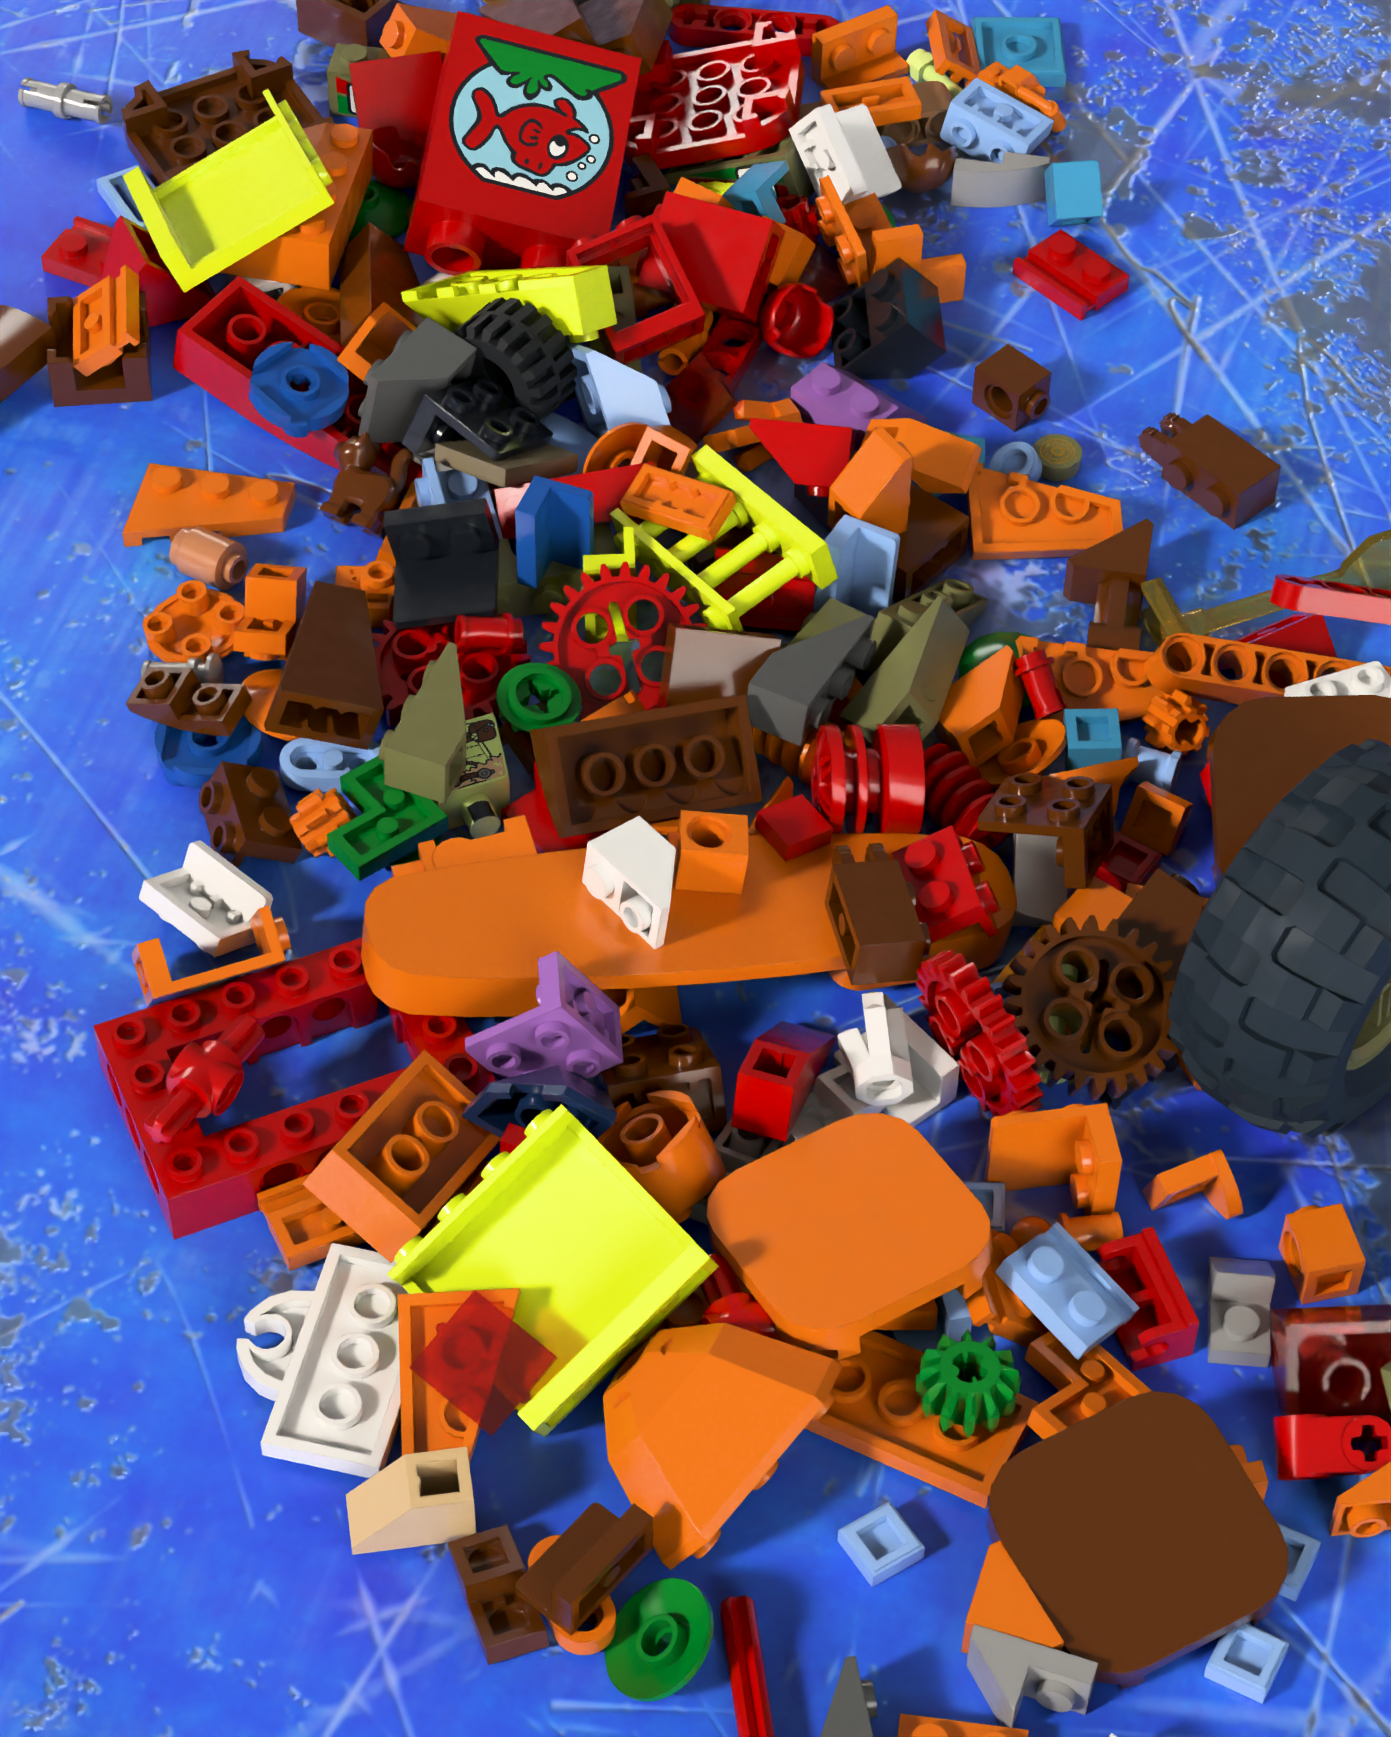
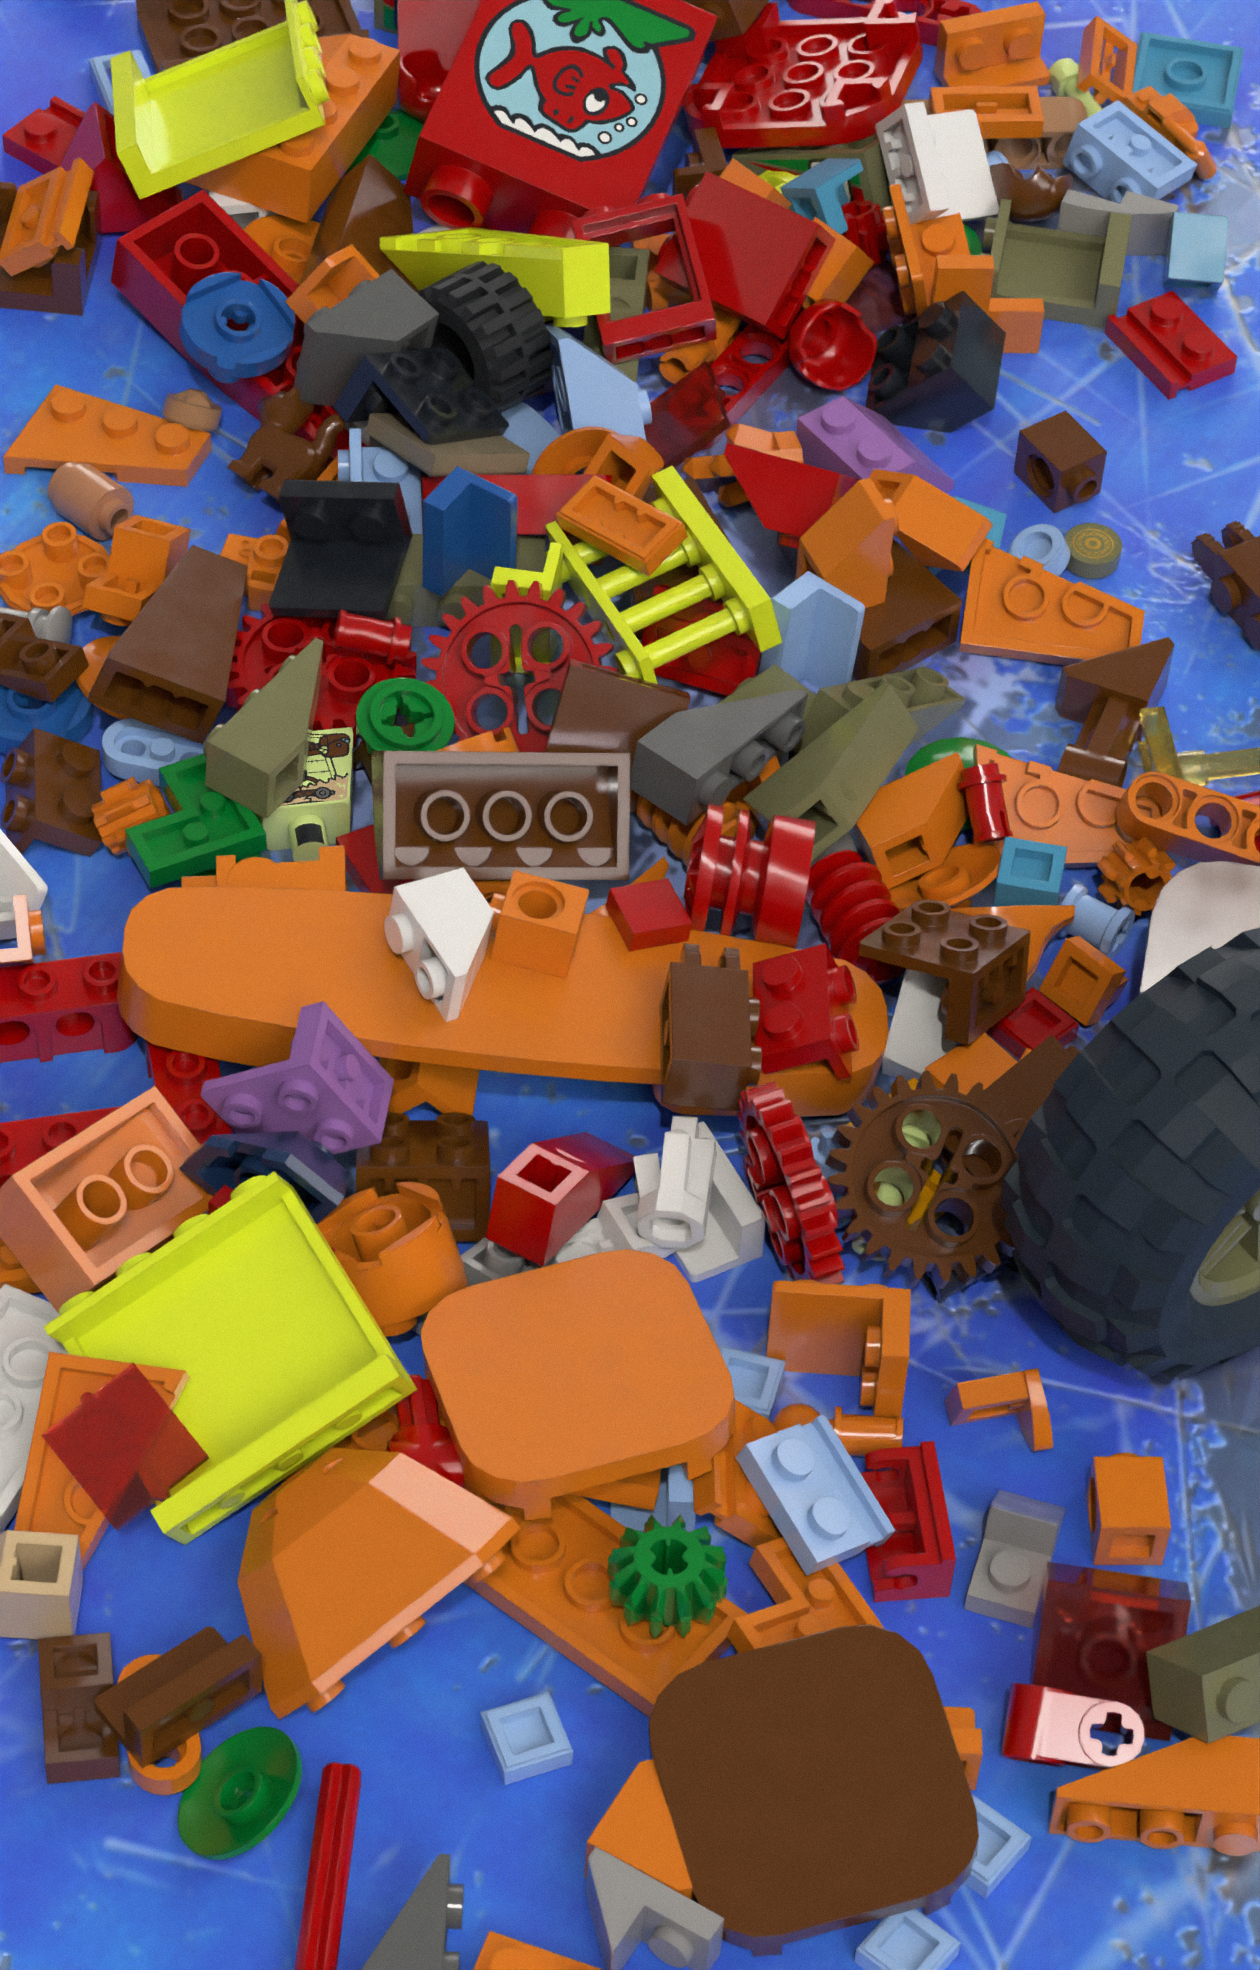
camera: 10 degrees right, 0 degrees up
none -> medium nougat tile [162,388,222,431]
none -> olive panel [980,198,1132,328]

